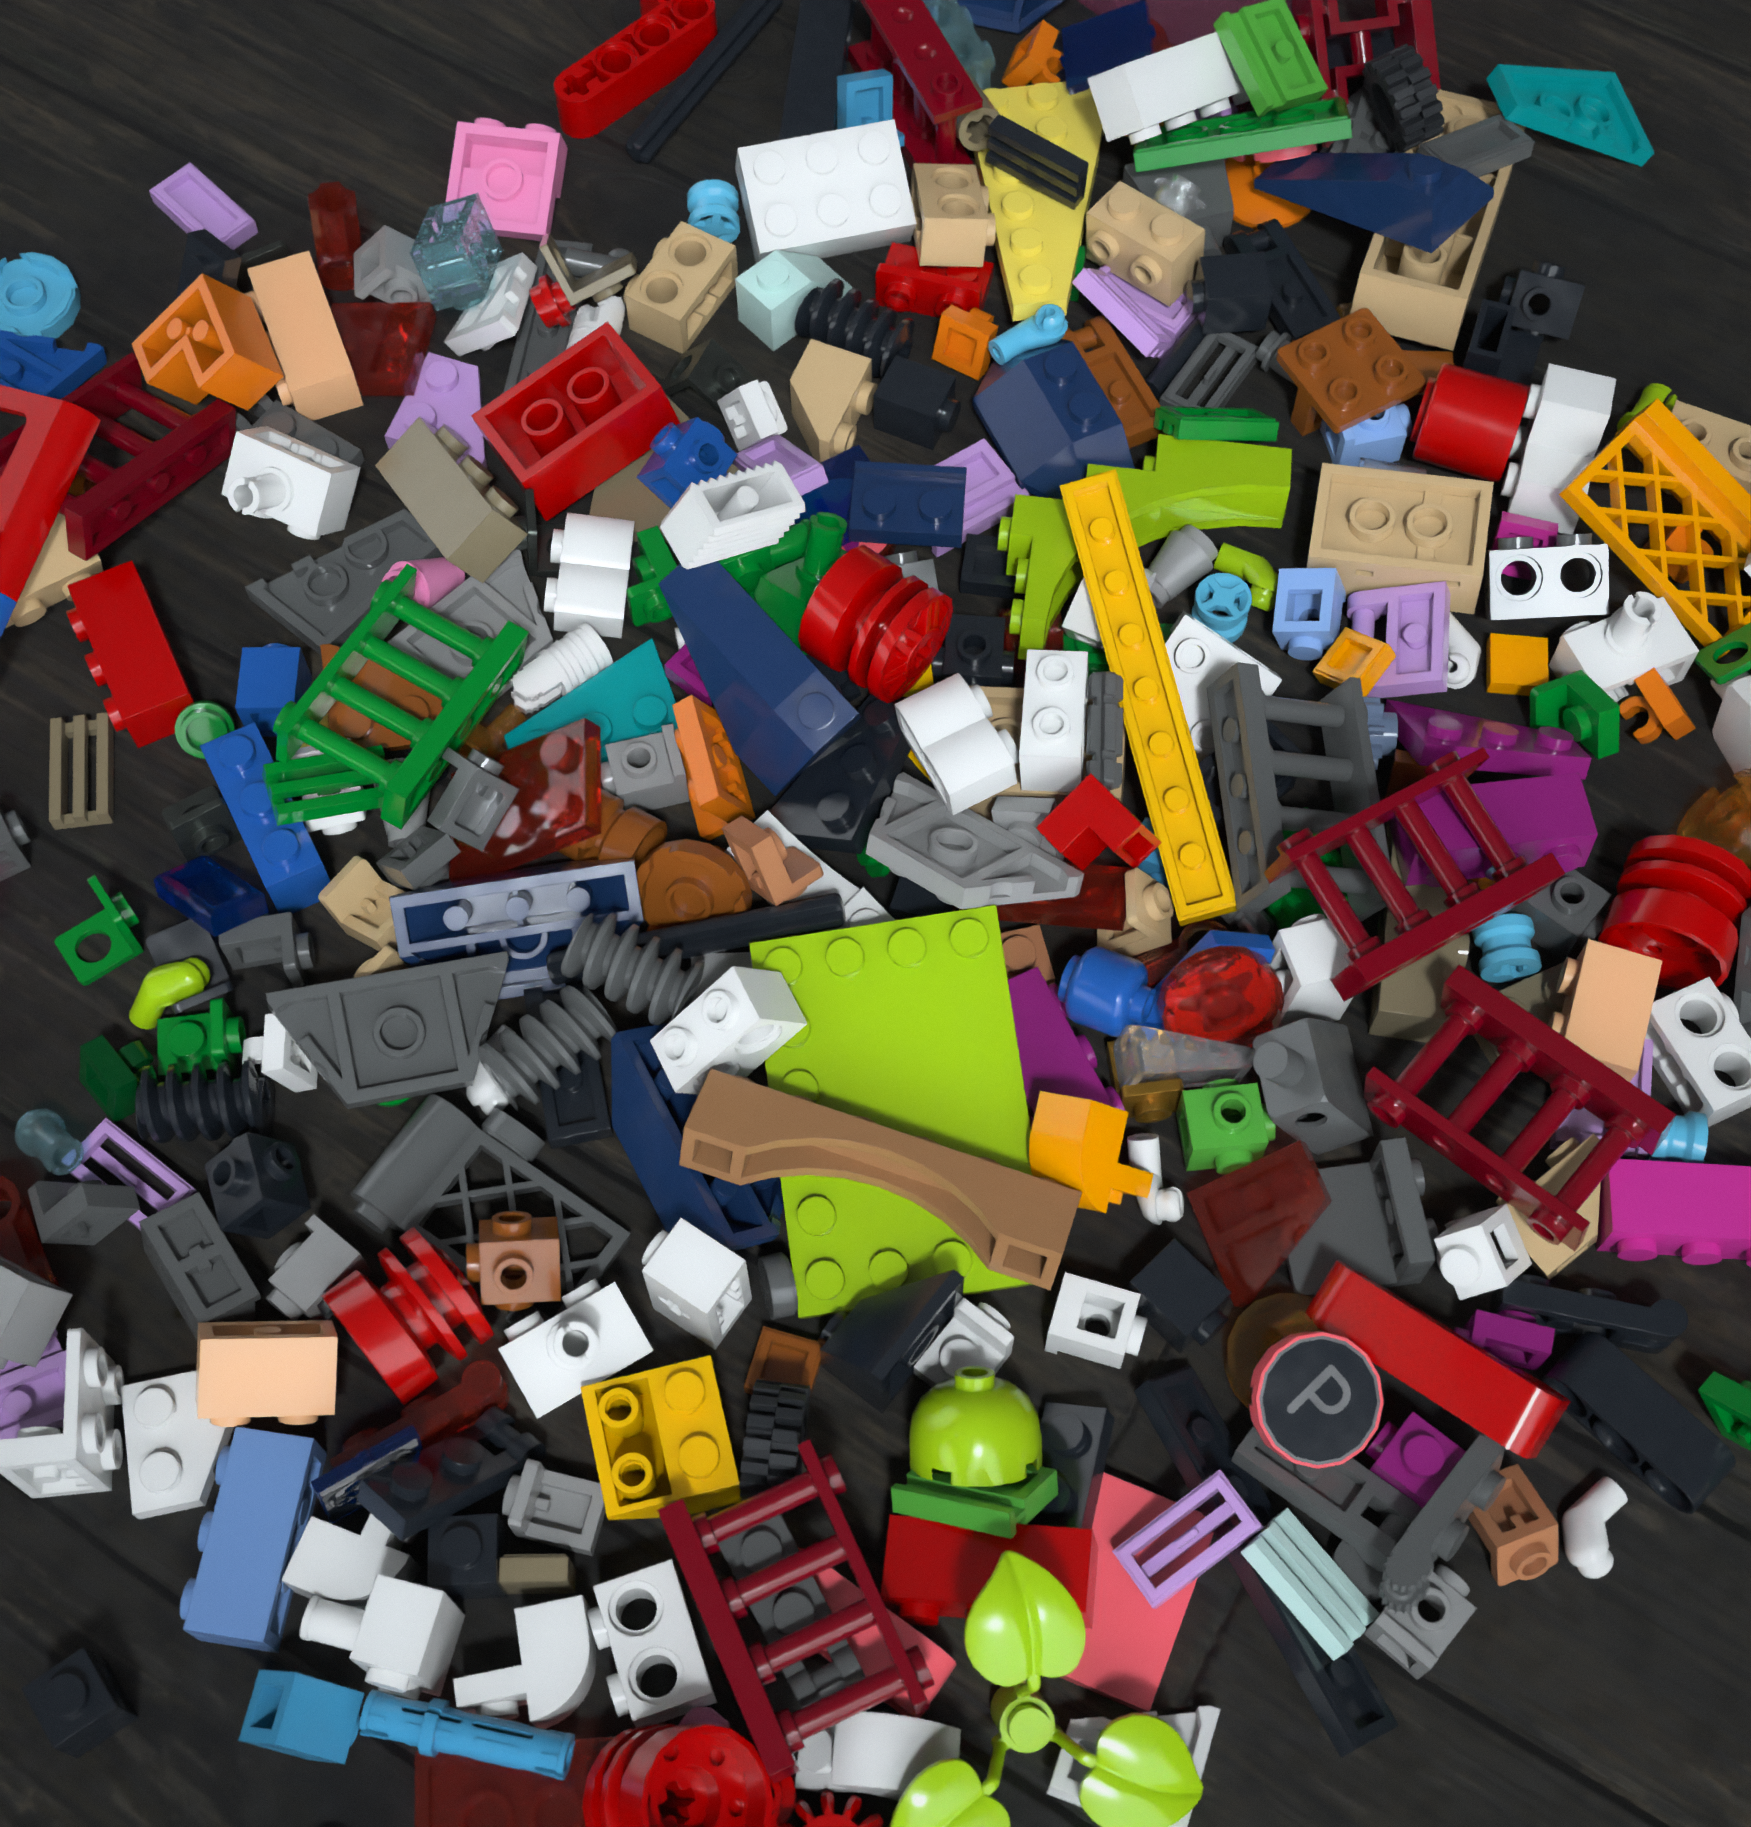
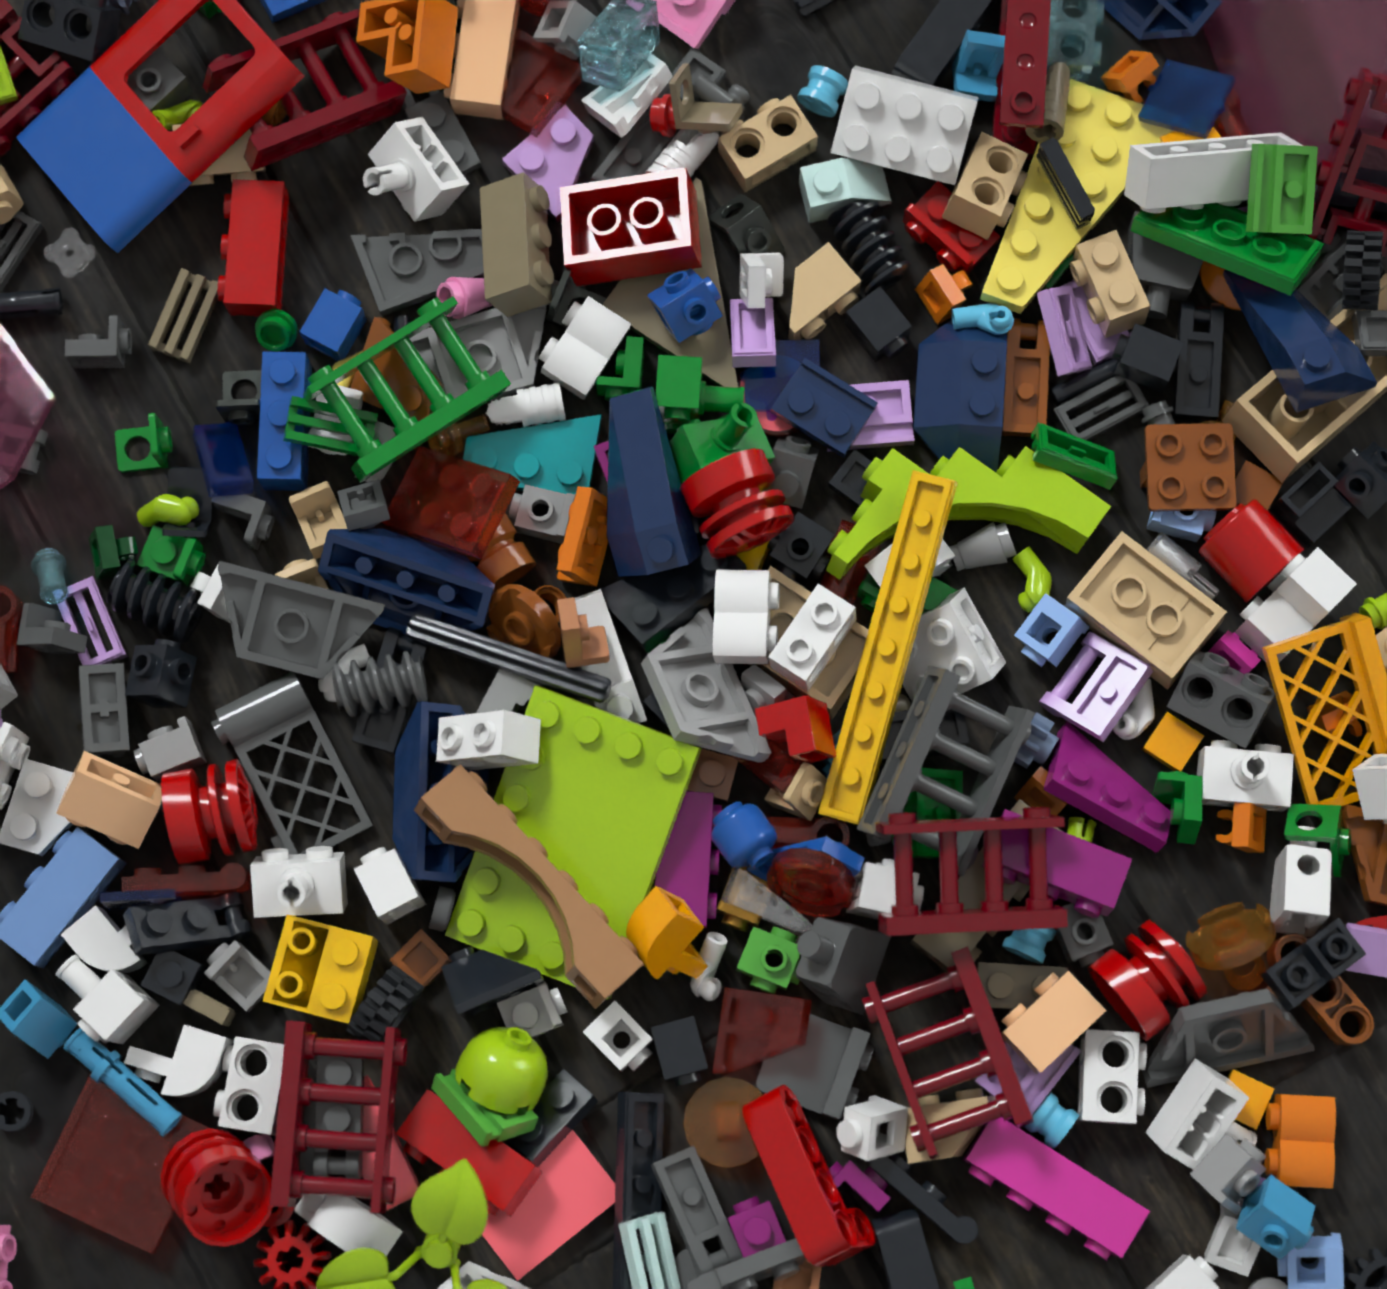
camera: 30 degrees right, 15 degrees up
dark grey bracket [427,747,519,851] -> none
dark orange brick [466,1211,561,1311] -> none
dark grey tile [481,1108,545,1162] -> none
dark grey piece [560,912,705,1026] -> none
white brick [660,460,805,569] -> none
dark grey axle [1086,672,1124,790] -> none
lavender tile [1112,1470,1264,1609] -> none
clear plate [1152,173,1206,220] -> none
medium azure wheel [1191,573,1252,642] -> none
black tile [1249,1331,1384,1469] -> none
light orange tile [1312,627,1396,697] -> none

